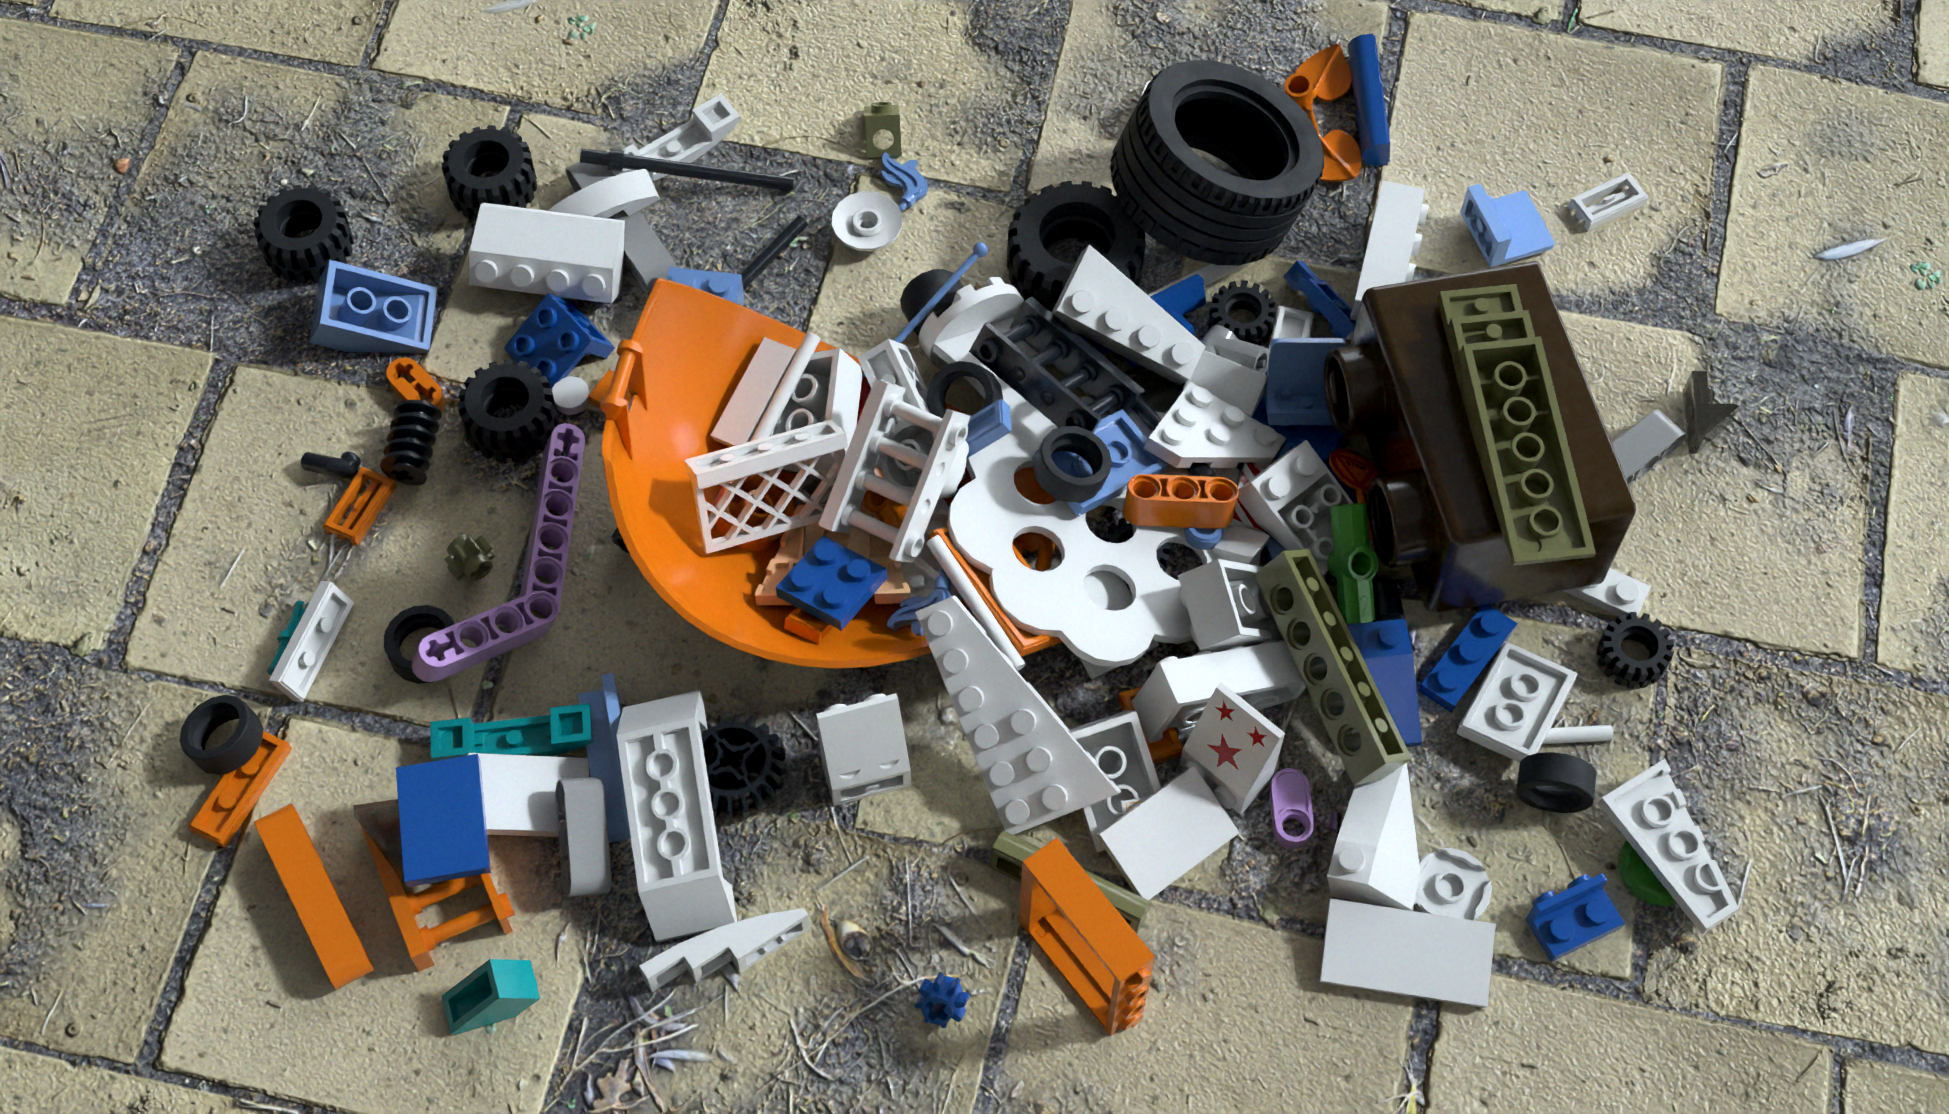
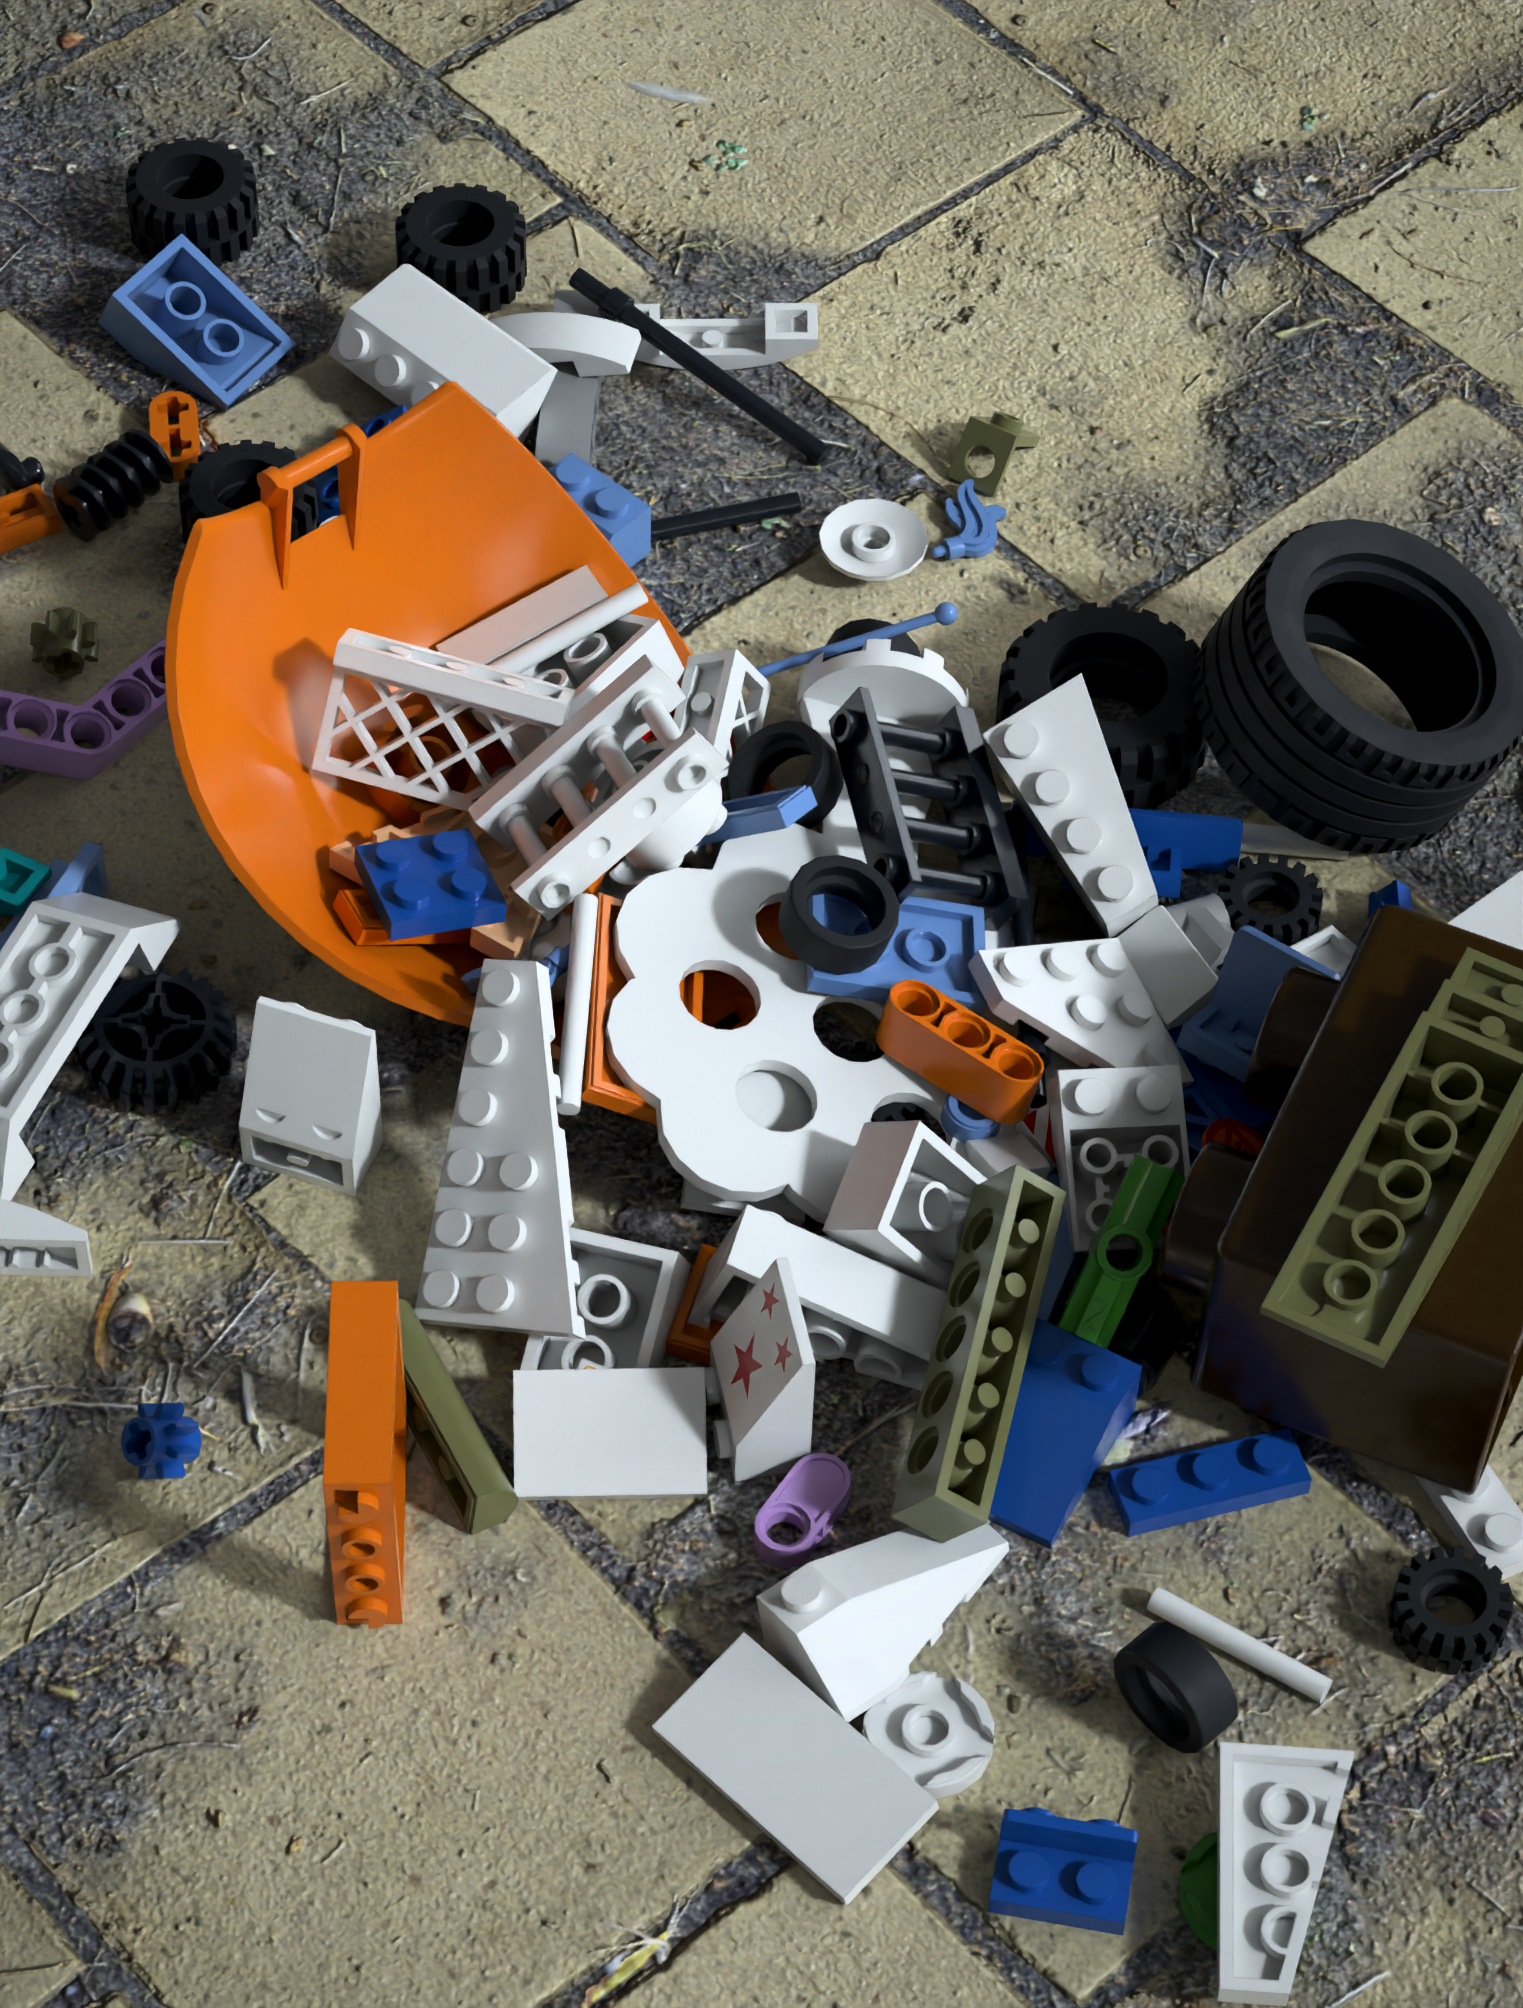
camera: 35 degrees right, 10 degrees down
white tile [1456,641,1578,763] -> none

